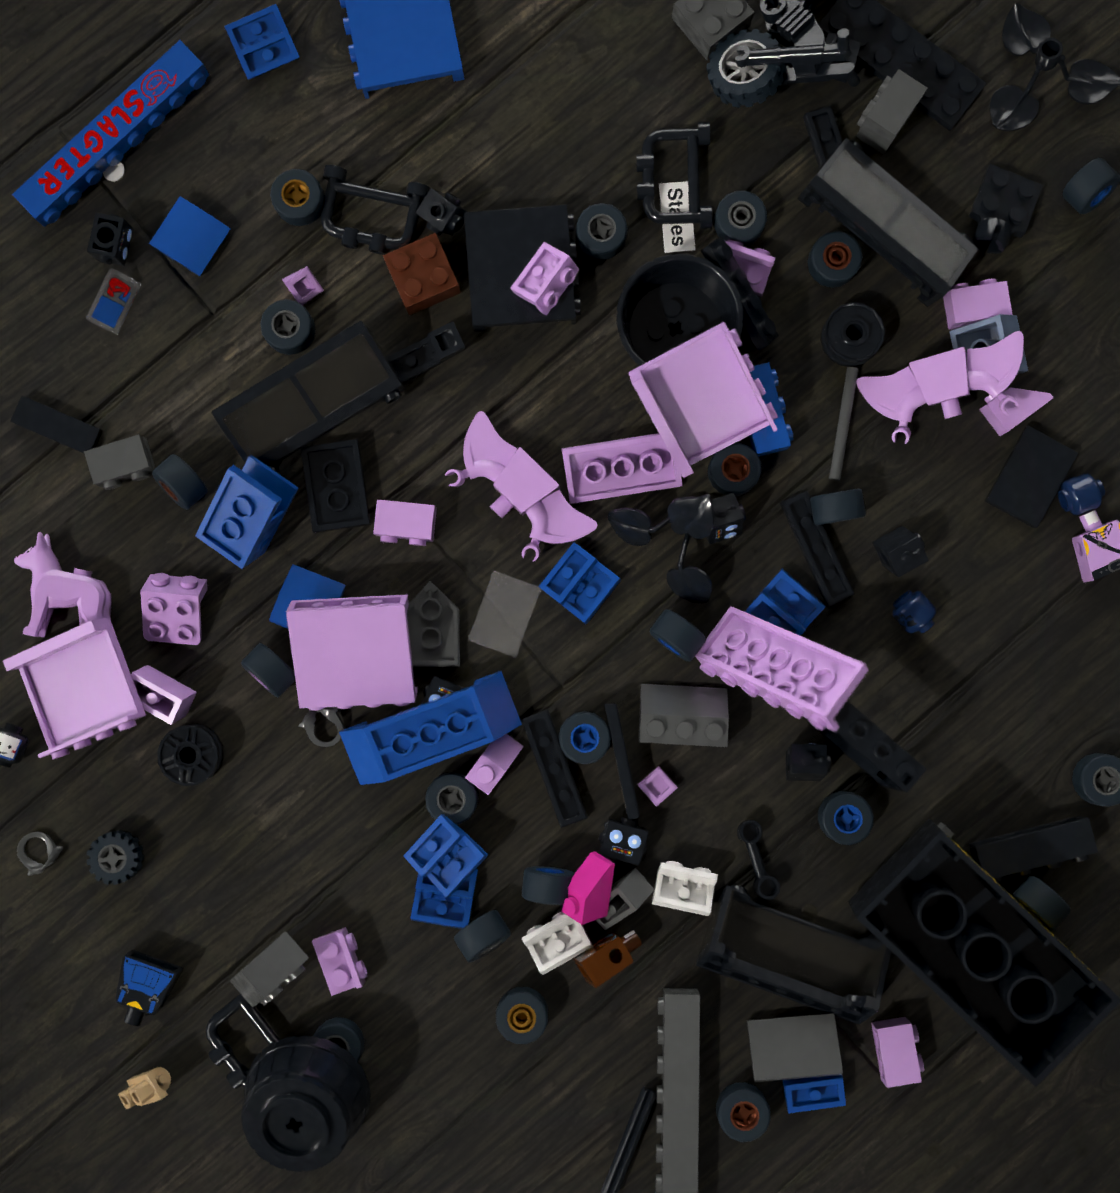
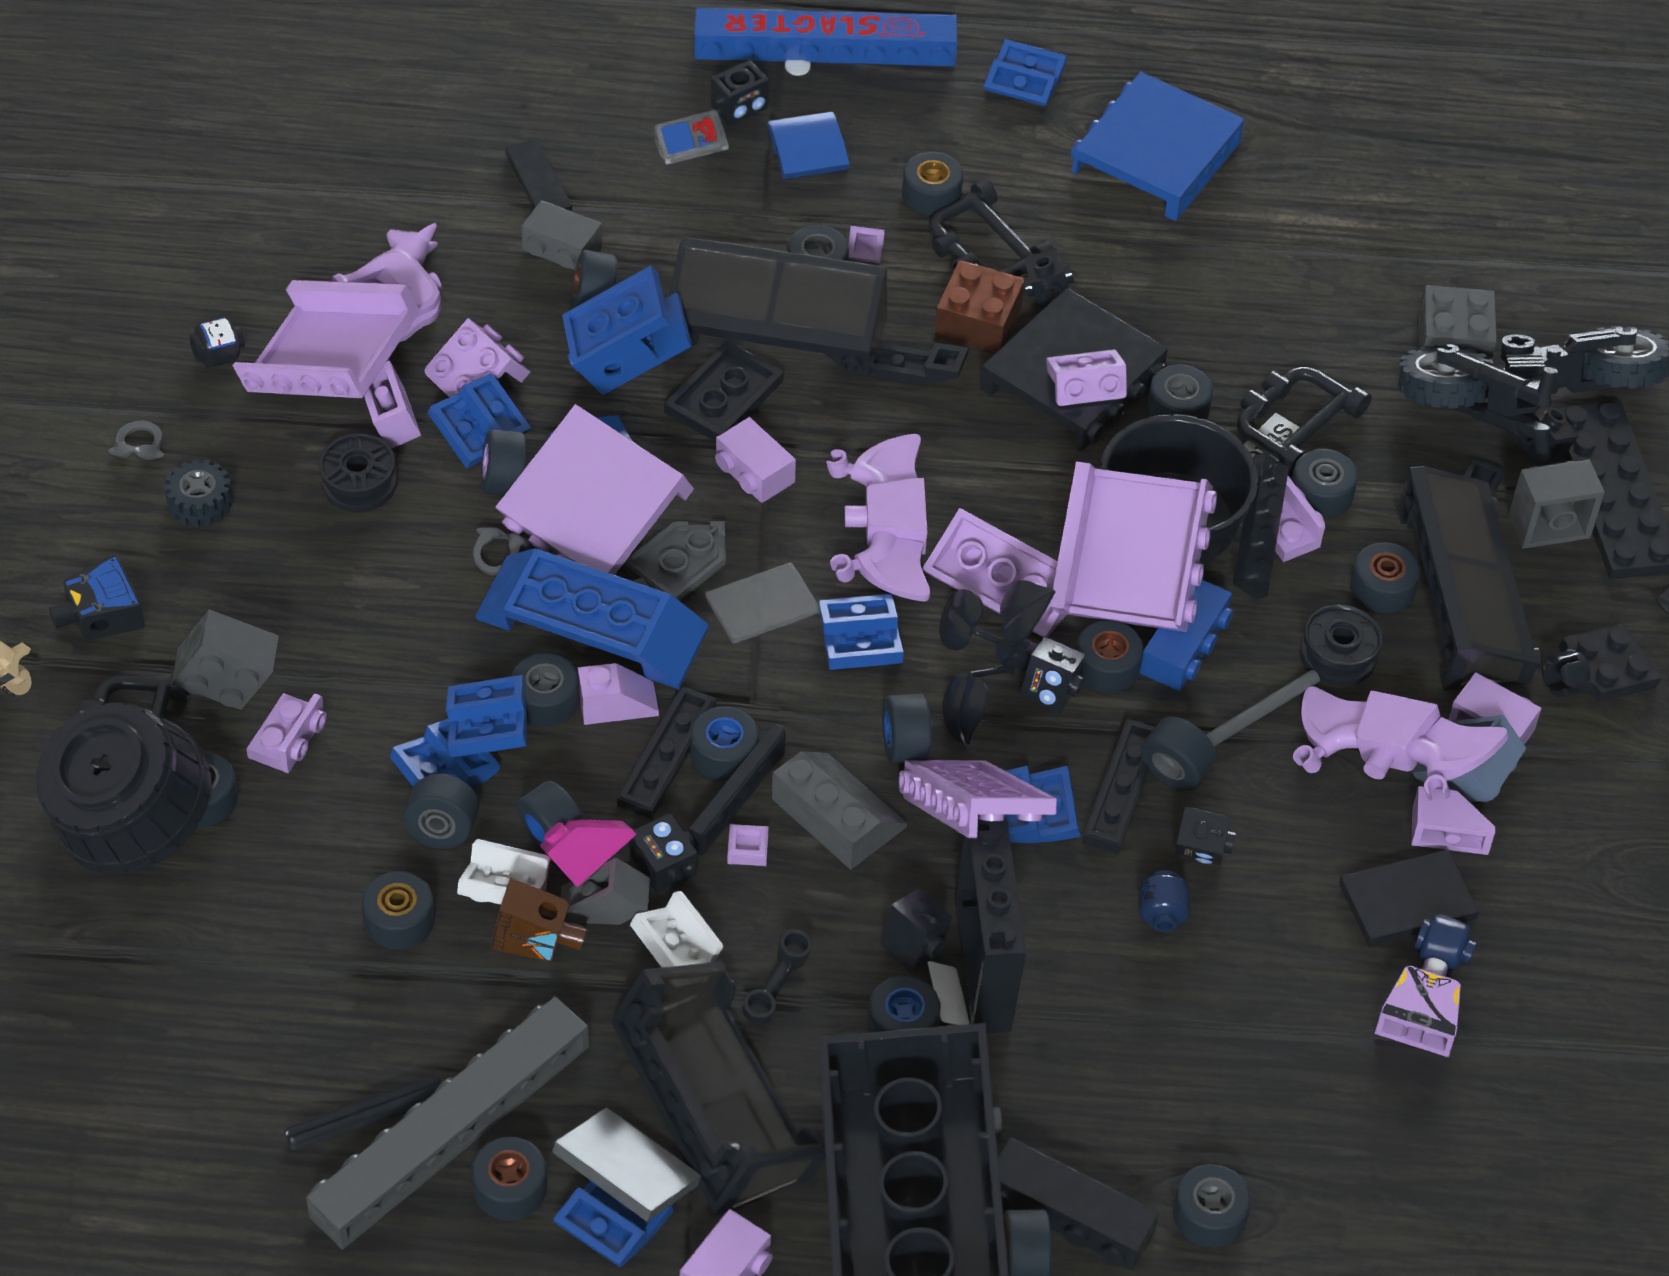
camera: 40 degrees right, 35 degrees down
none -> blue slope [427,373,531,469]
none -> white sticker [928,961,970,1025]

